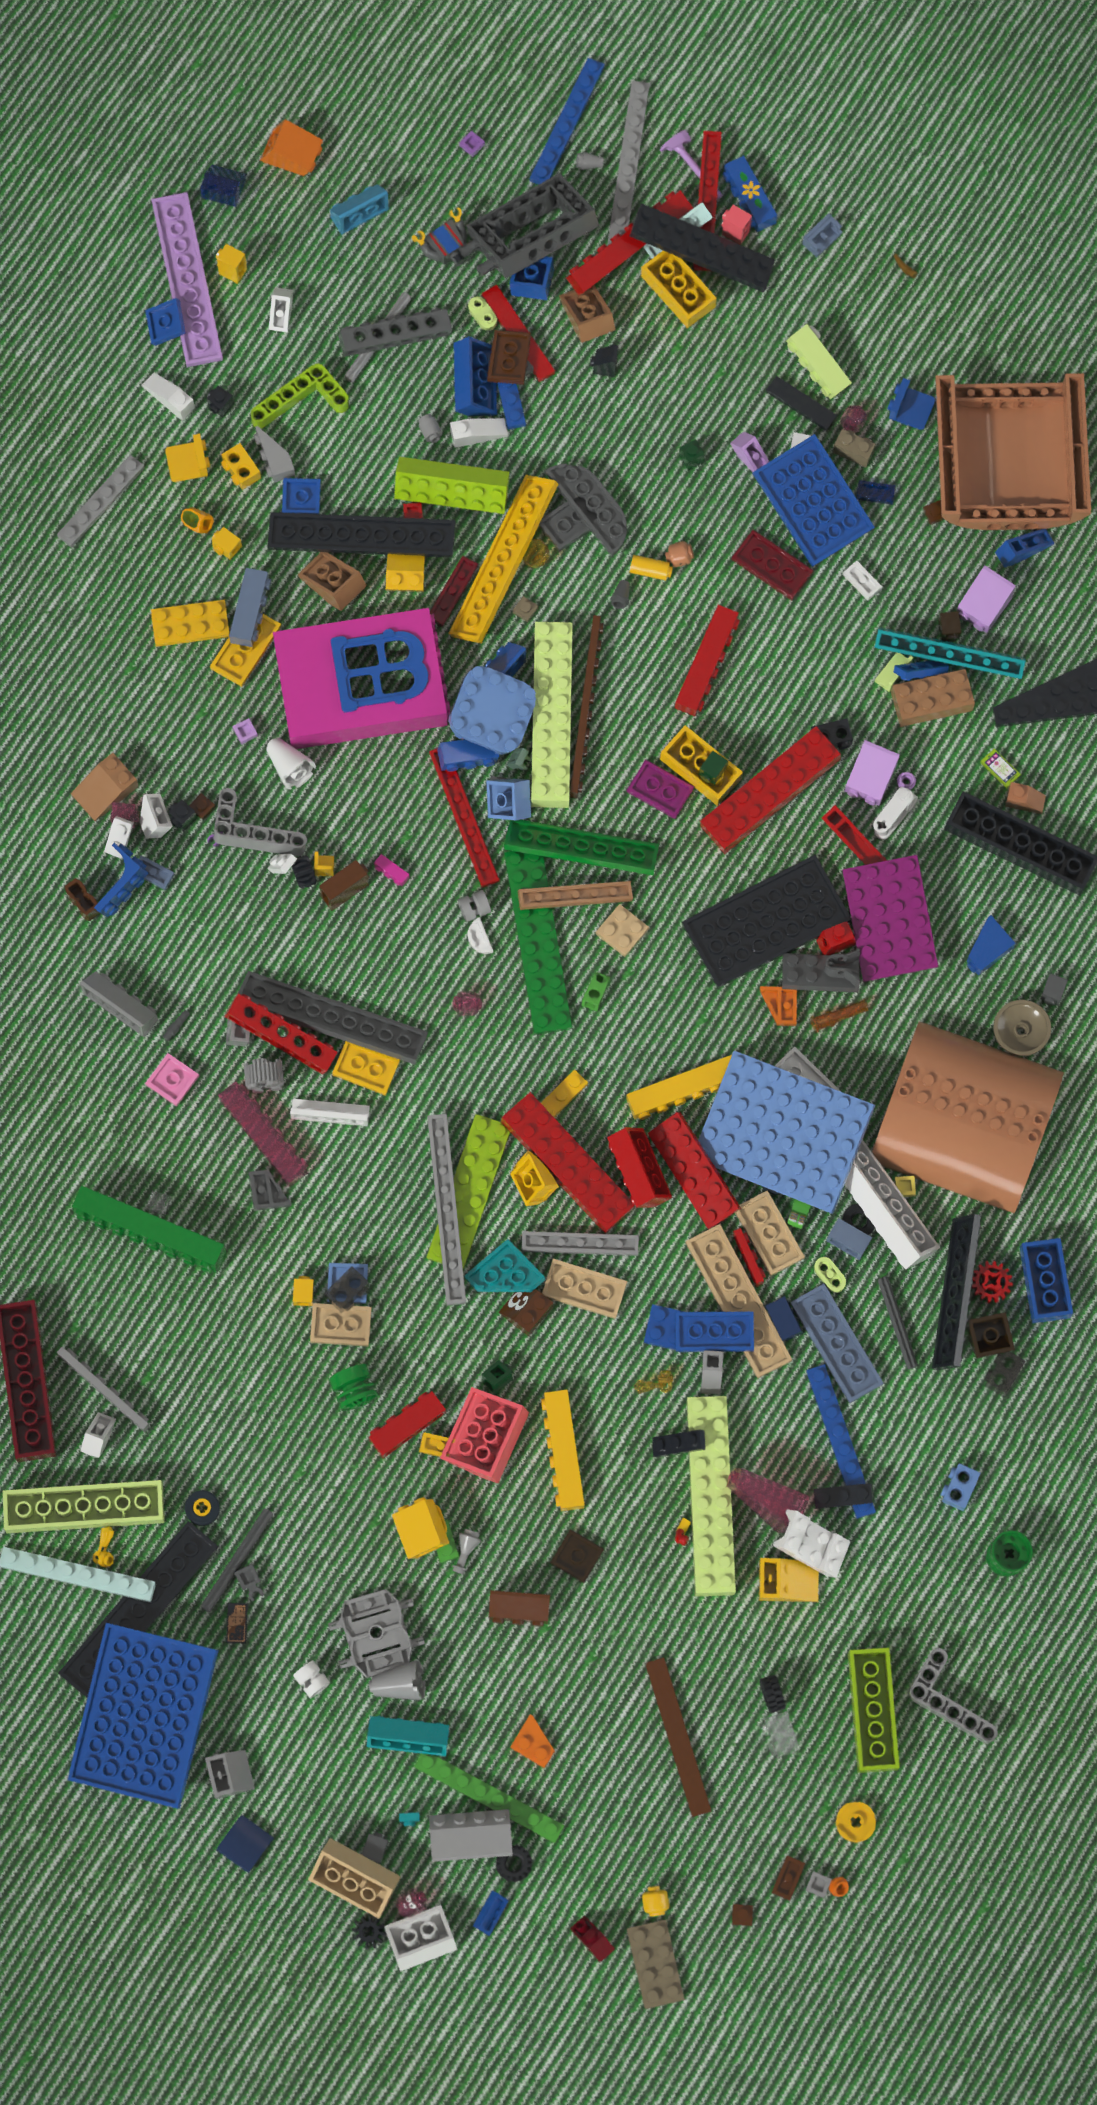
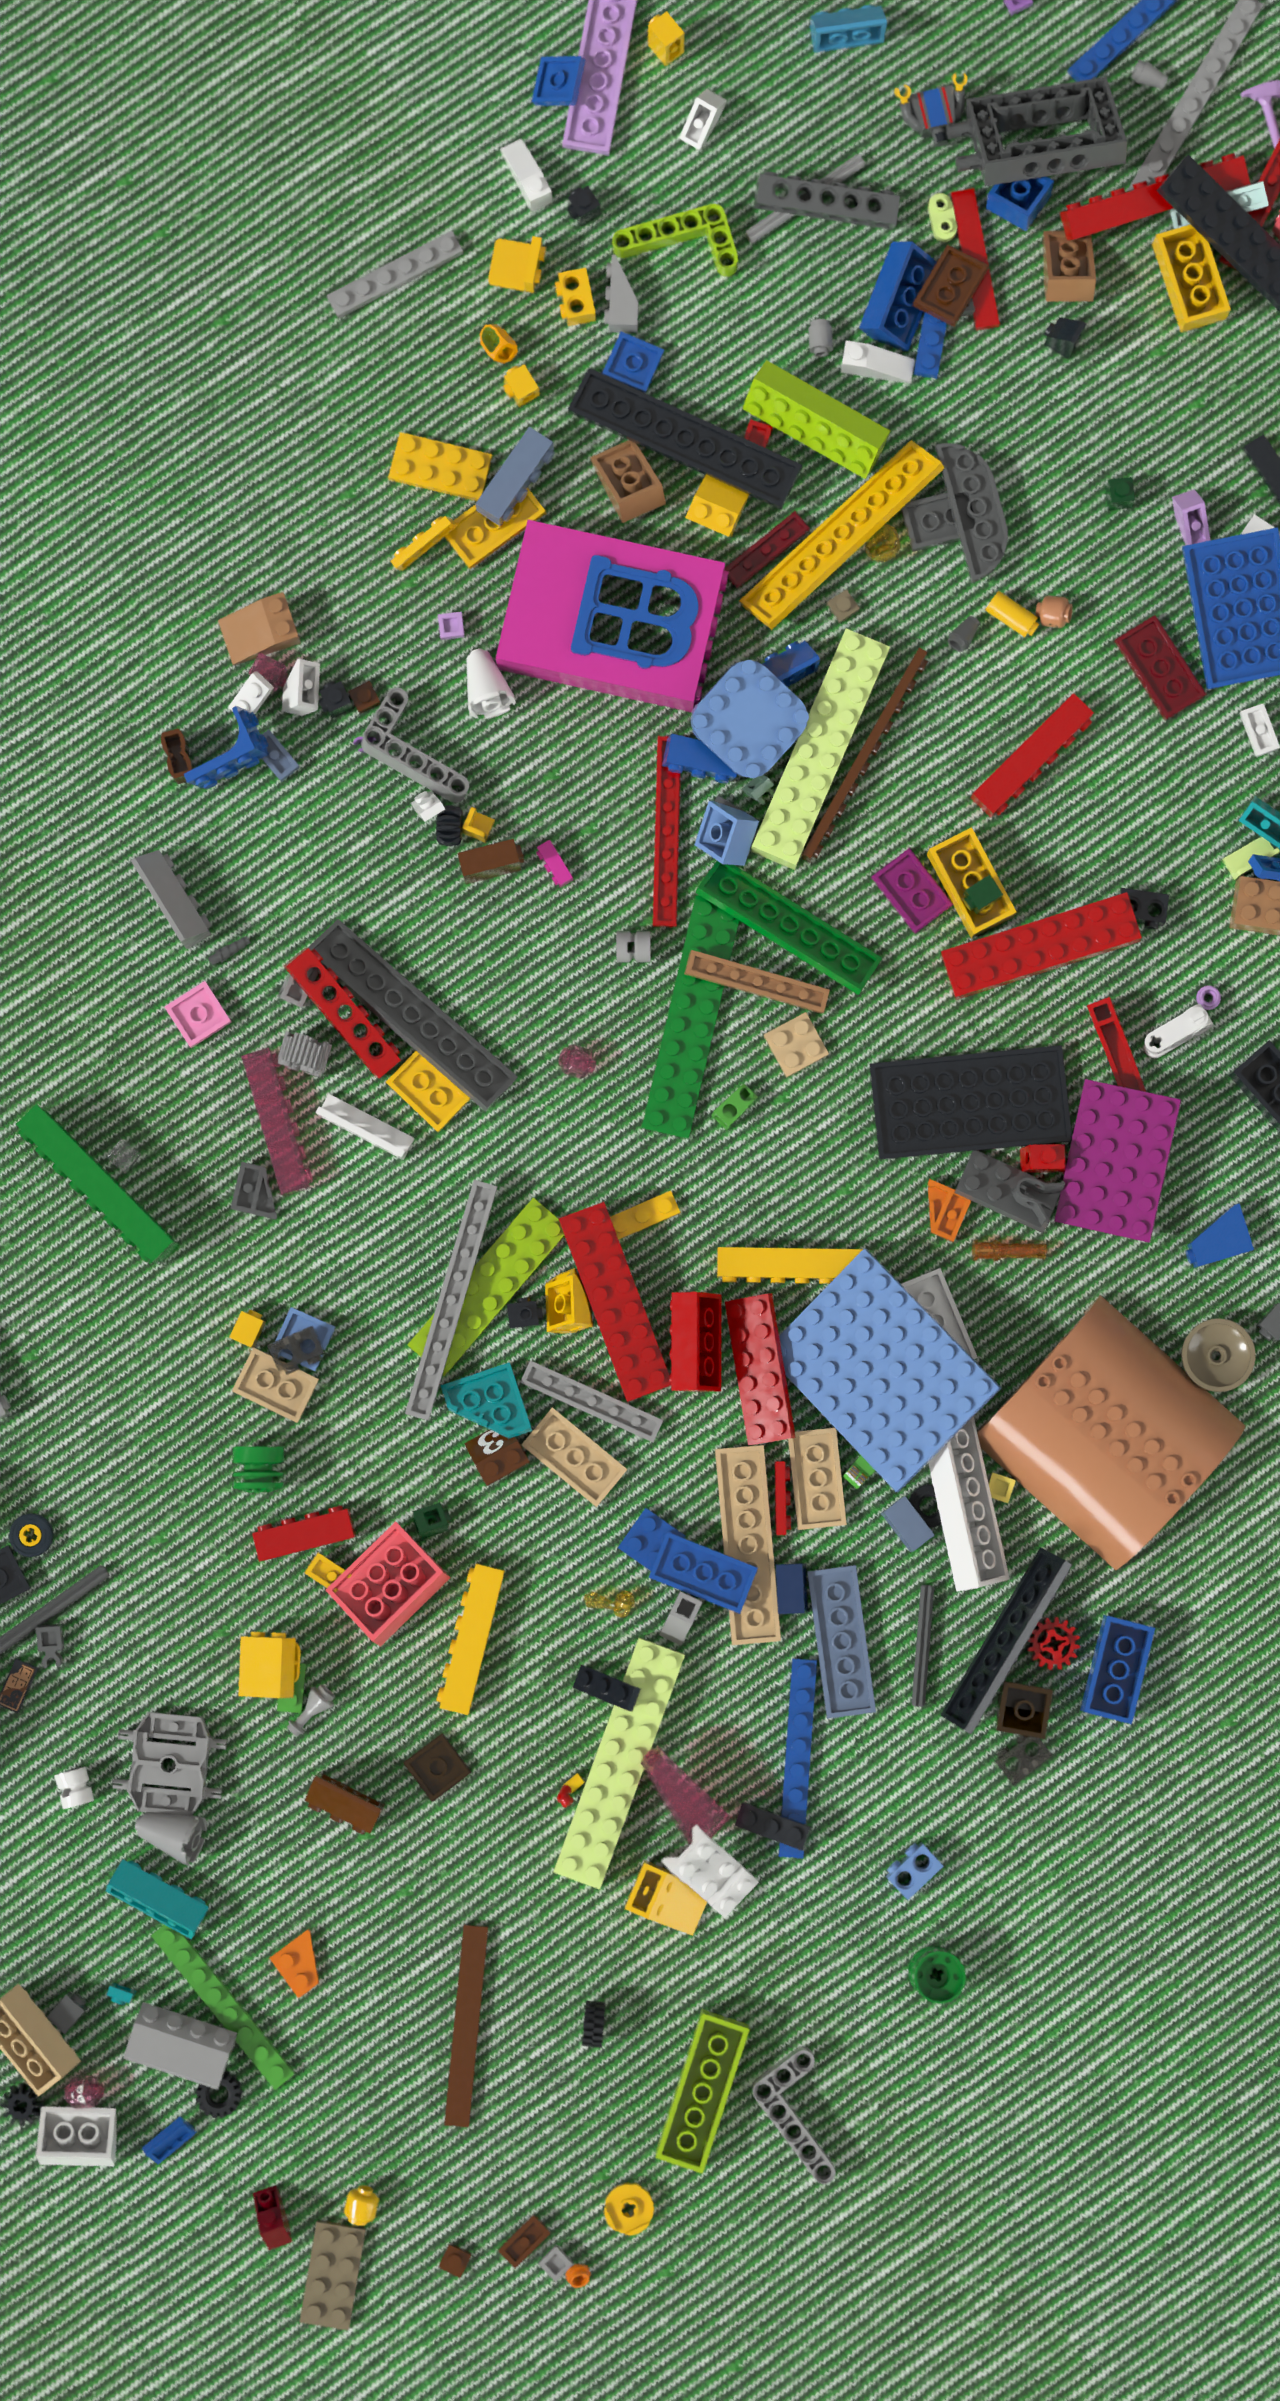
camera: 25 degrees right, 10 degrees up
white tile [467,917,493,954] -> none
clear brick [762,1712,800,1759] -> none
yellowish green plate [814,1257,846,1293] -> none
lavender slope [845,740,900,806] -> none
none -> yellow plate [391,516,457,571]
none -> black brick [507,1297,543,1329]

